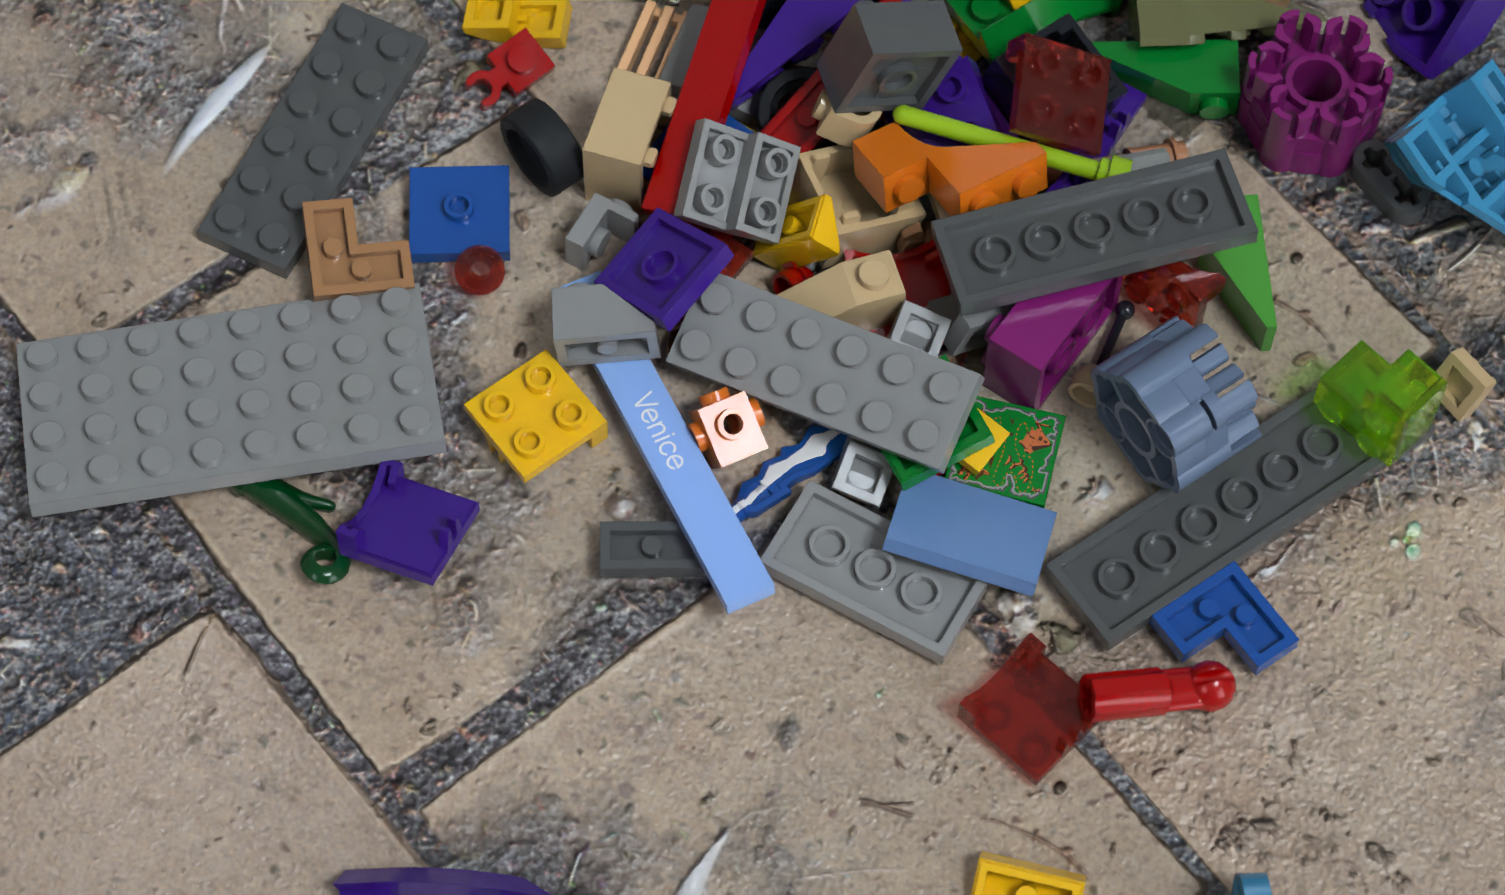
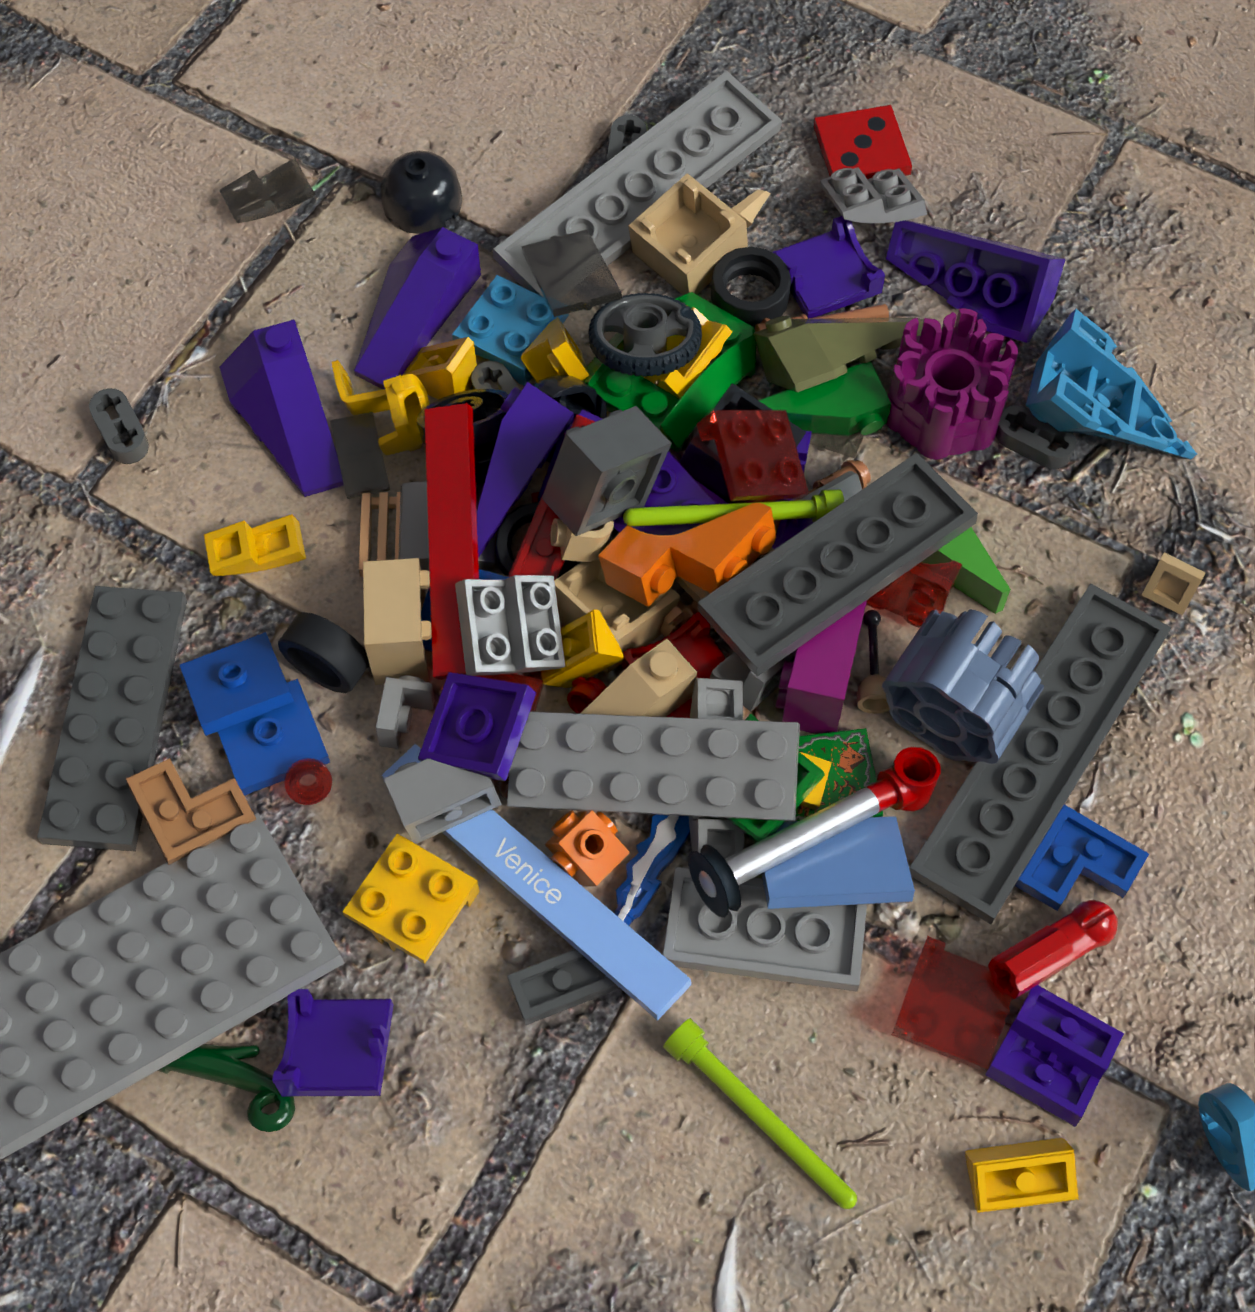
camera: 20 degrees left, 0 degrees up
red plate [464,27,555,111] -> none
clear neon green brick [1313,340,1448,467] -> none
none -> blue plate [180,632,294,736]
none -> lime piece [663,1018,857,1209]
none -> piece [688,747,941,918]
none -> dark purple slope [985,985,1124,1127]

